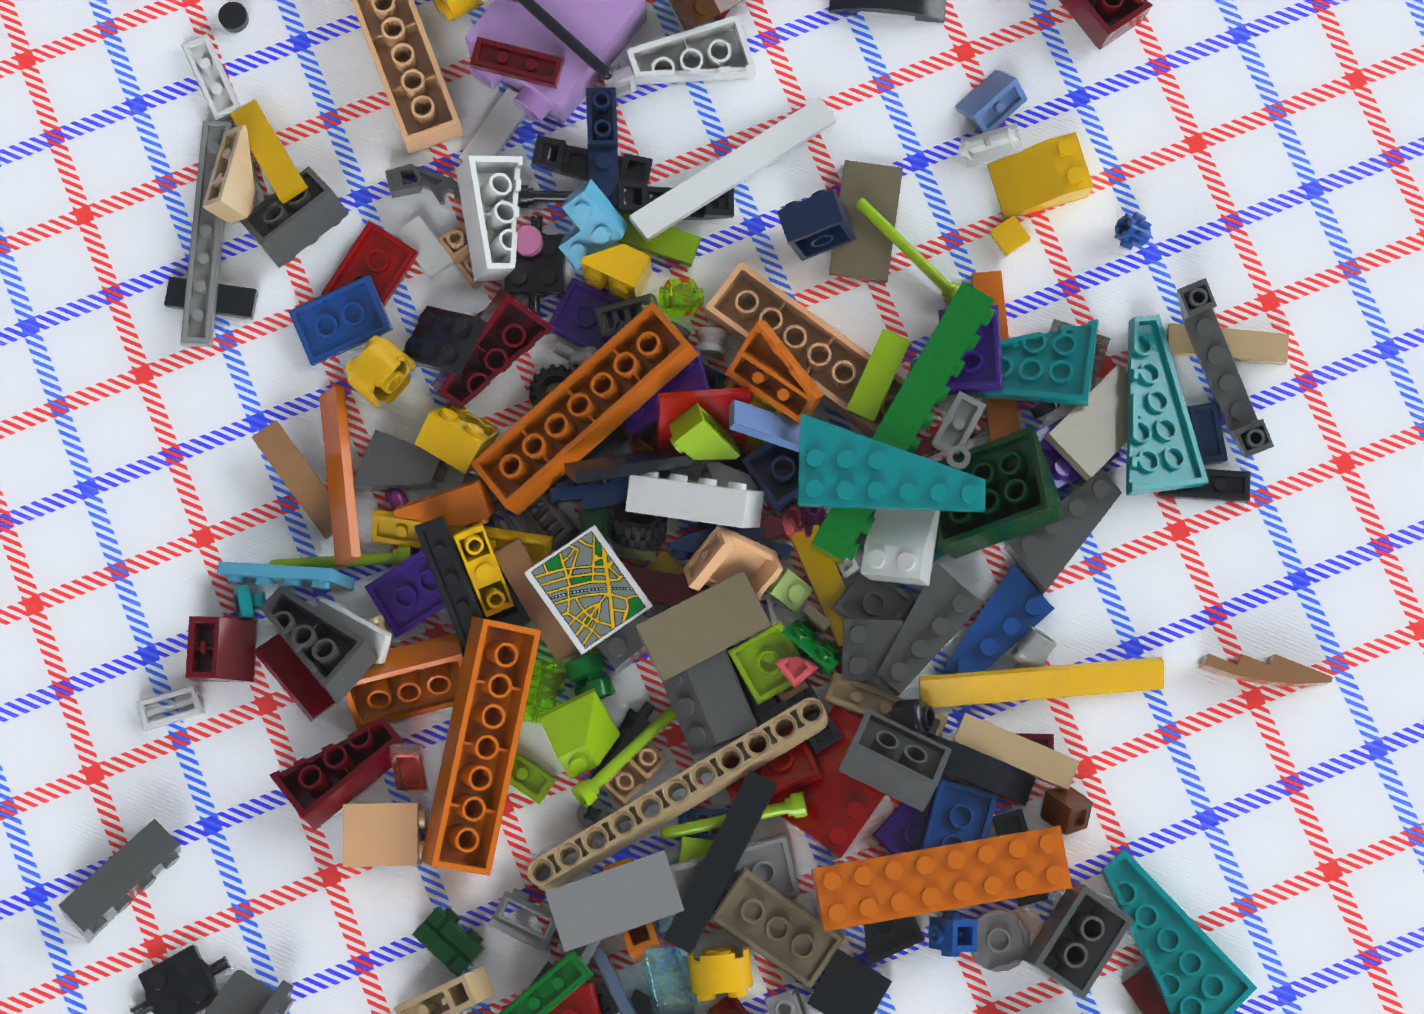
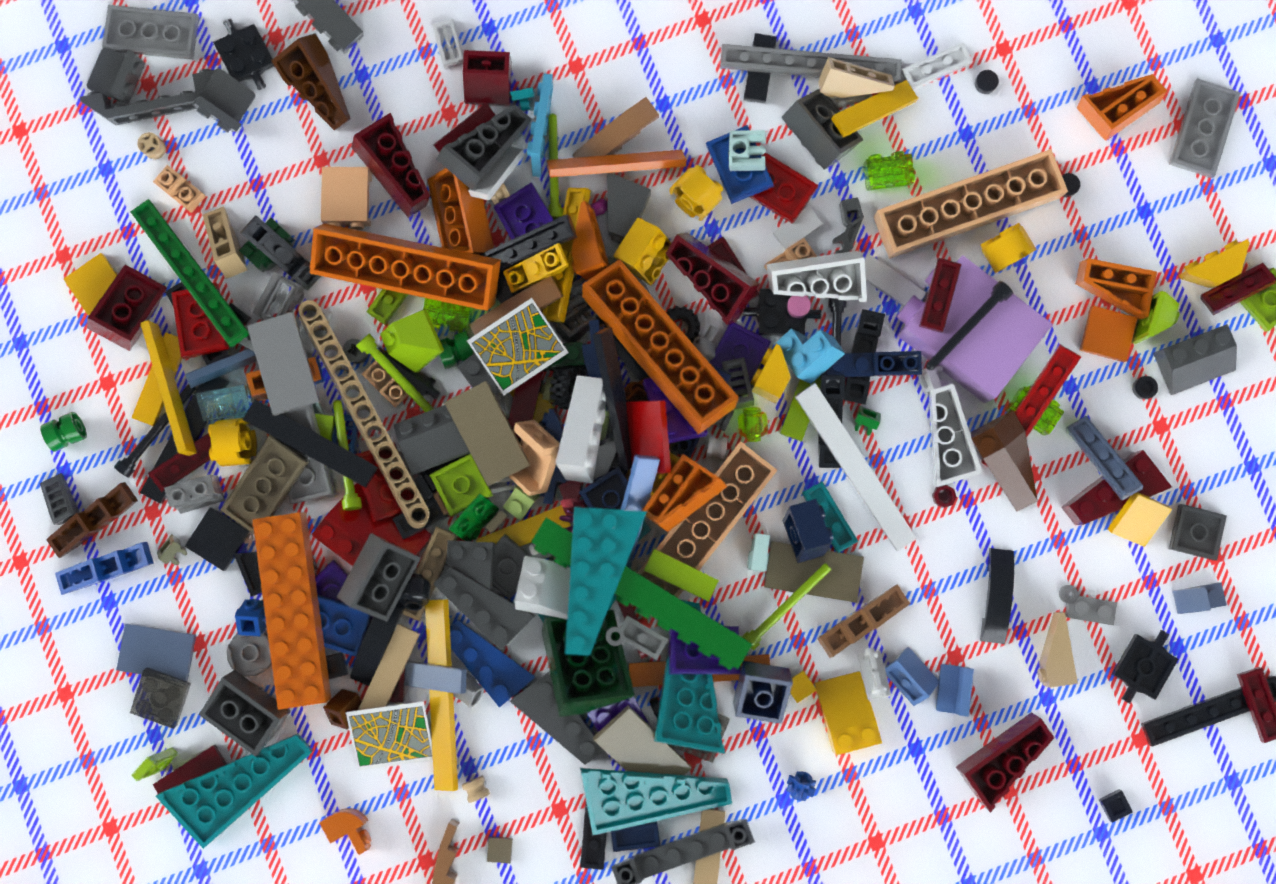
camera: 90 degrees right, 5 degrees up
clear red tile [390,744,428,790] -> none
black plate [403,305,487,376] -> none
lime slope [669,403,740,460] -> none
coral tile [775,657,818,688] -> none
none -> black slope [240,215,321,291]
none -> reddish brown wedge [271,33,351,130]
none -> orange brick [319,808,372,855]
none -> sticker [346,701,433,771]
none -> sand blue tile [404,661,467,694]
none -> tan wheel [461,775,490,803]
none -> dark tan tile [487,836,513,864]
none -> light aqua brick [729,130,766,171]
none -> dark blue brick [733,661,793,724]
none -> light aqua brick [747,533,770,572]
none -> teal tile [802,481,858,554]
none -> medium nougat slope [817,584,910,658]
none -> green tile [854,405,881,436]
none -> clear neon green brick [863,151,915,191]
none -> dark red tile [932,485,957,508]
none -> medium blue panel [936,664,974,717]

